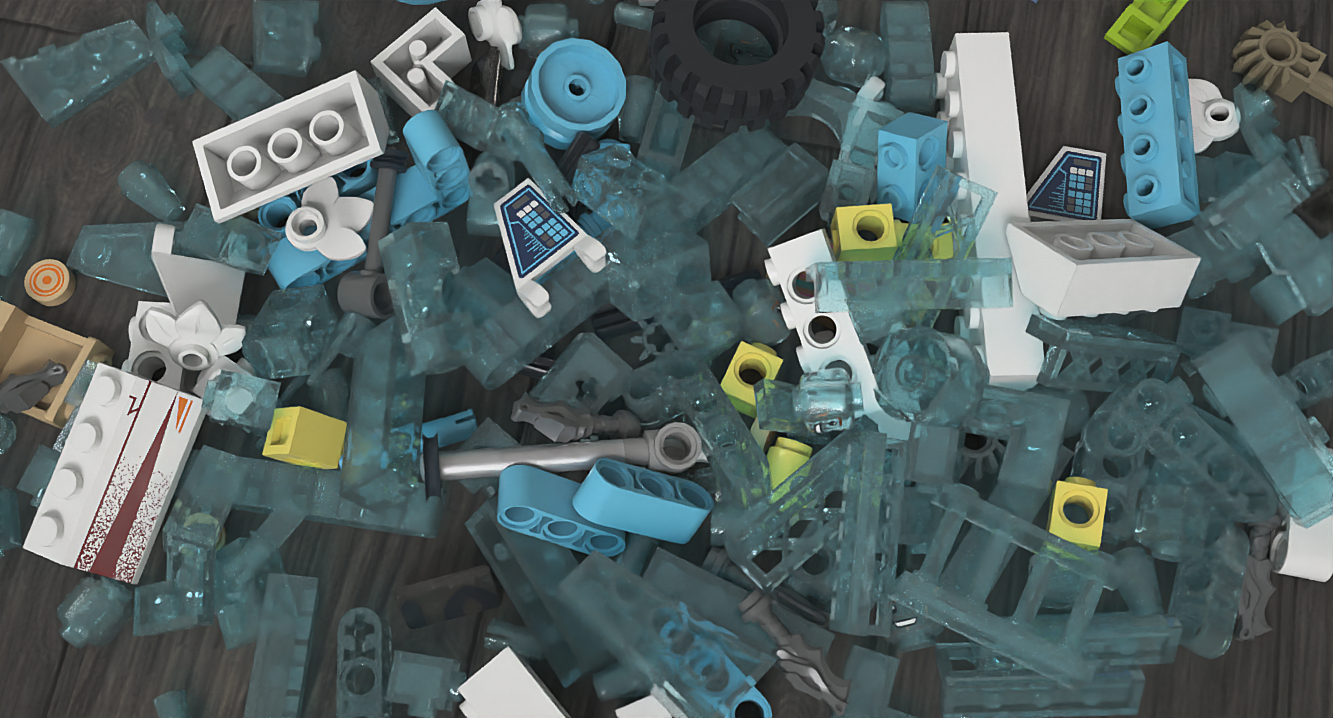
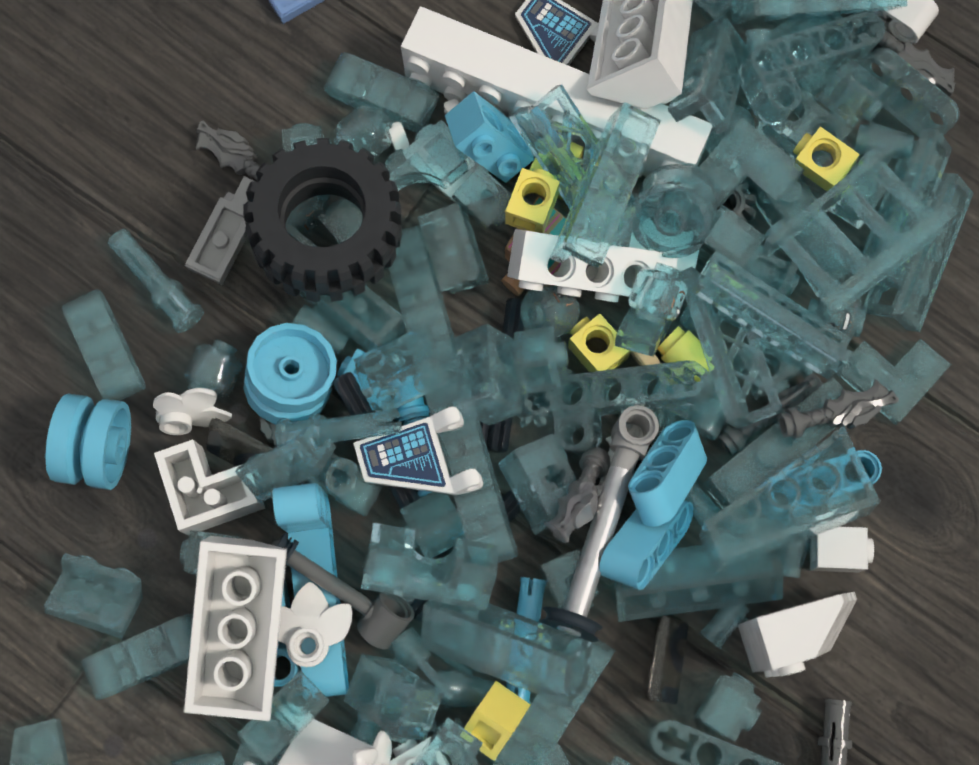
camera: 60 degrees left, 5 degrees up
clear light blue slope [146,0,196,100] -> none
clear light blue arm [614,2,654,32] -> none

